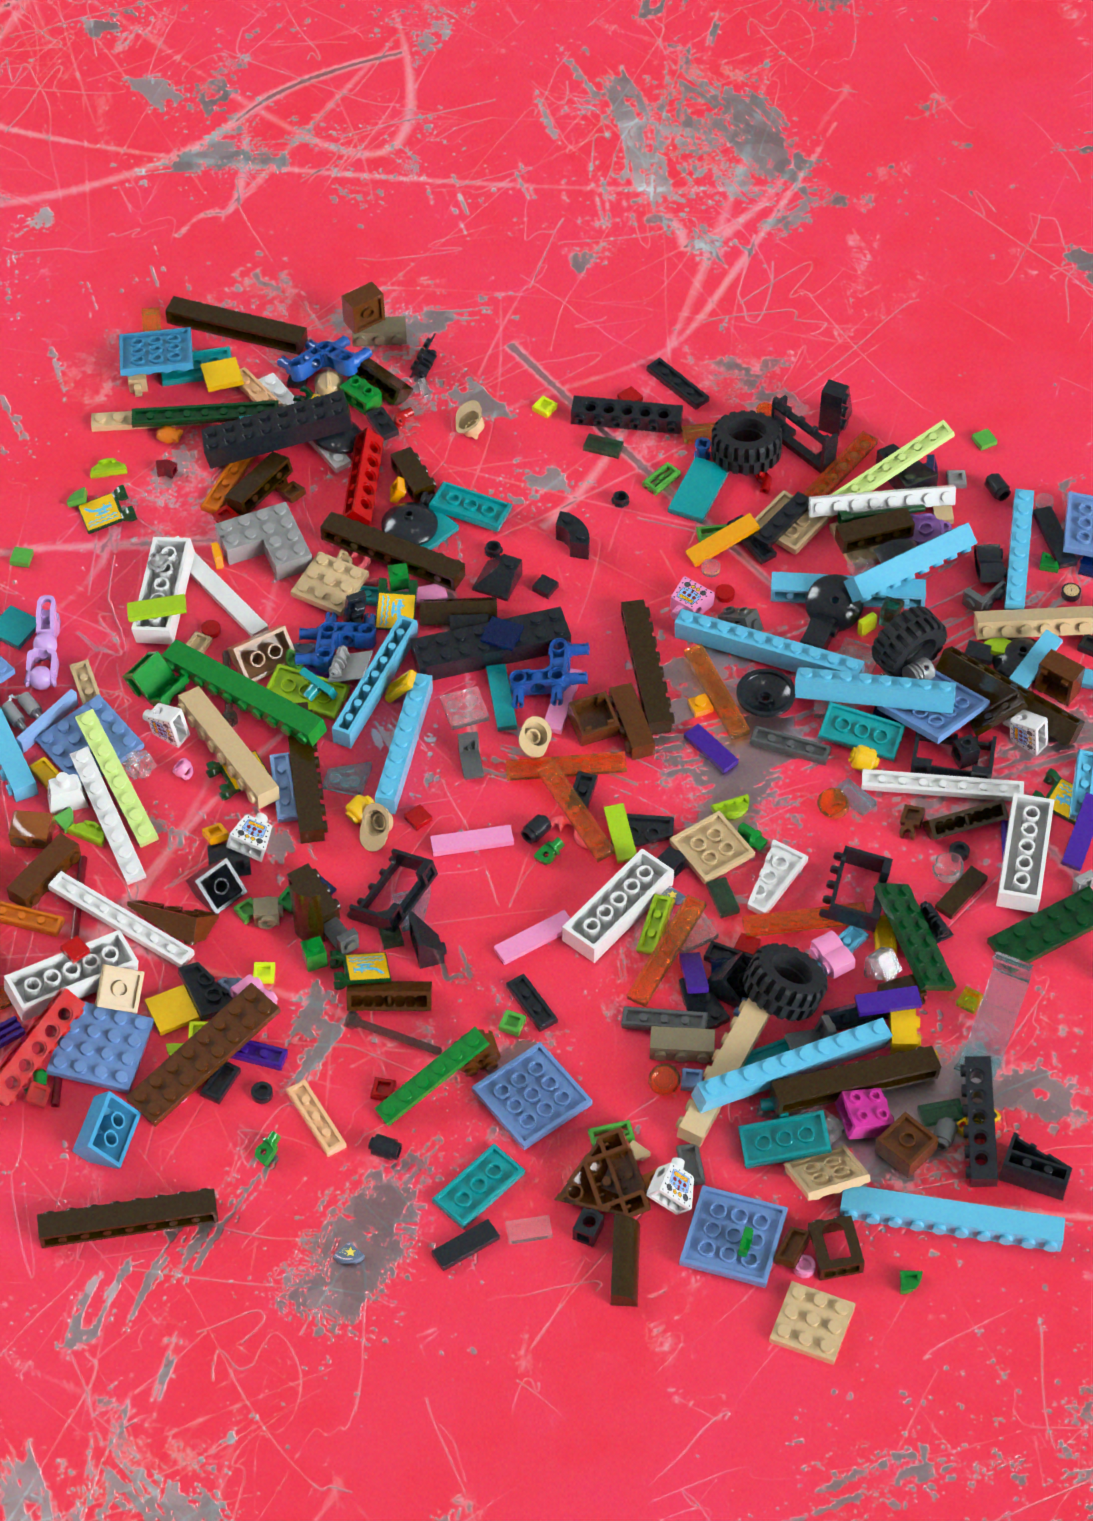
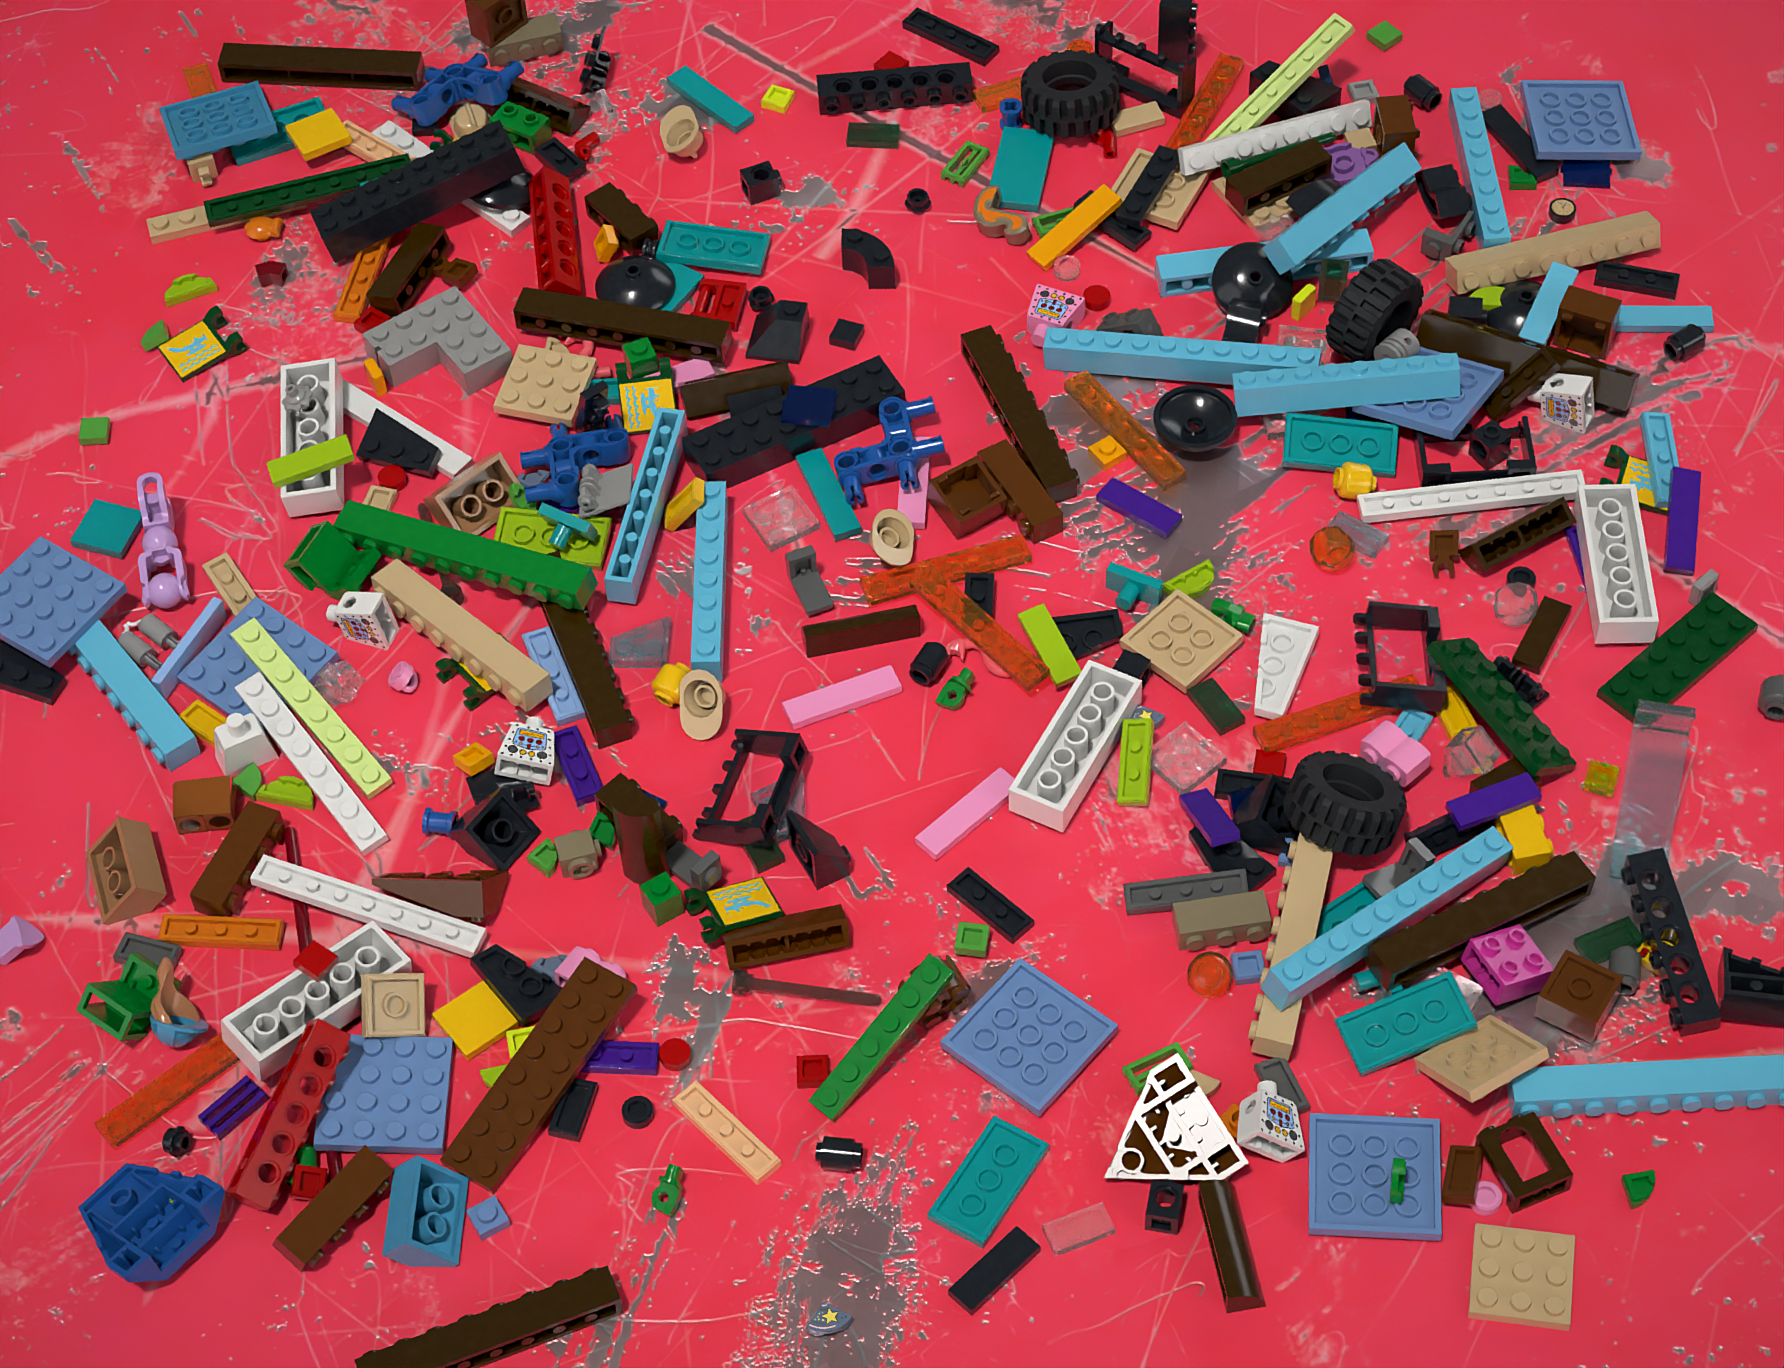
camera: 10 degrees left, 0 degrees up
neon yellow tile [253,962,276,984] -> none
red tile [404,804,433,831] -> none
clear orange plate [626,894,707,1007] -> none
dark grey tile [749,726,832,766] -> none
none -> reddish brown brick [272,1145,393,1272]
none -> black wing [356,408,442,477]
none -> blue bush [422,807,459,838]
none -> medium blue plate [466,1195,511,1241]
none -> dark purple tile [554,725,603,807]
none -> red tile [659,1038,692,1071]
none -> teal tile [666,65,755,134]
none -> red plate [690,278,747,329]
none -> black brick [739,160,782,205]
none -> dark brown brick [801,604,921,658]
none -> dark tan animal [973,185,1030,245]
none -> teal tile [1106,562,1163,610]
none -> tan tile [1110,101,1165,137]
none -> reddish brown container [1372,94,1420,160]

